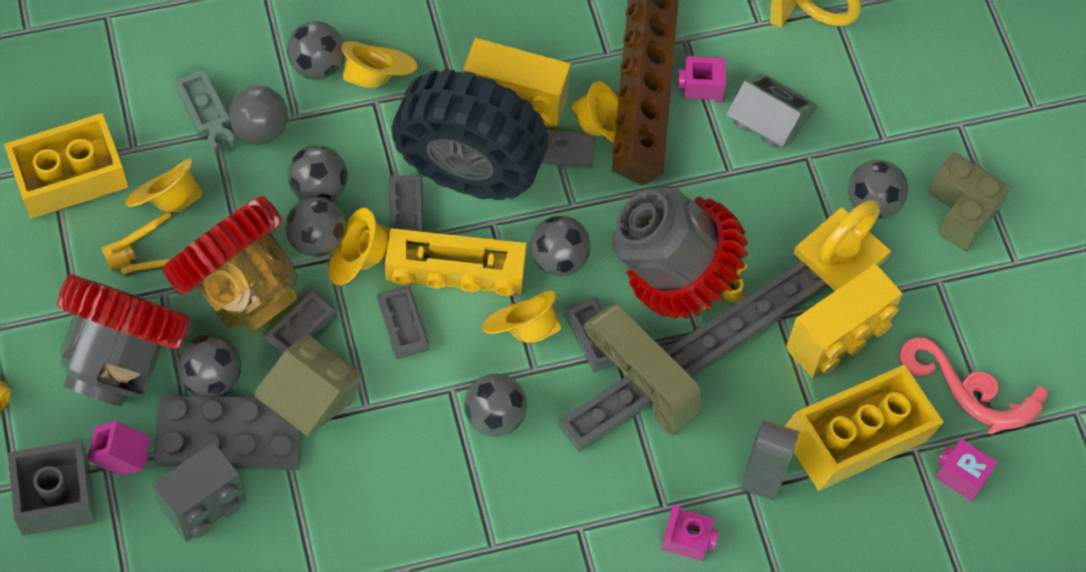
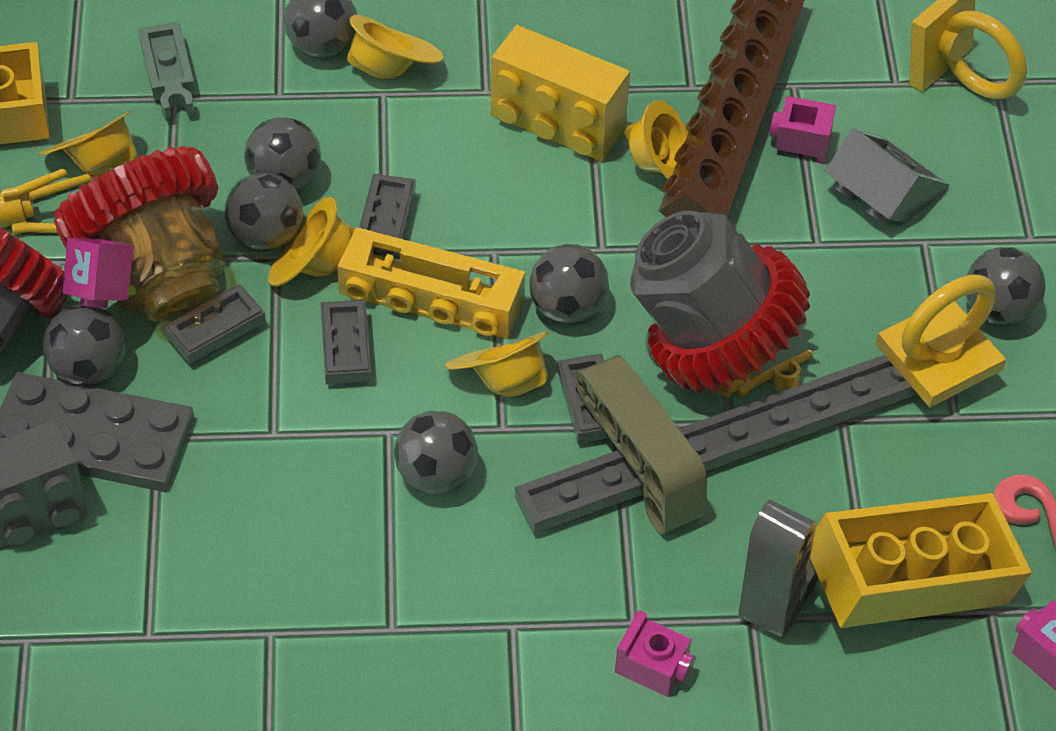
camera: 15 degrees right, 10 degrees down
dark grey piece [229,85,288,145] -> none
olive slope [254,334,362,437] -> none
black wheel [391,69,549,200] -> none
dark grey plate [541,130,595,168] -> none
yellow brick [786,263,903,378] -> none
none -> dark pink brick [62,238,134,308]

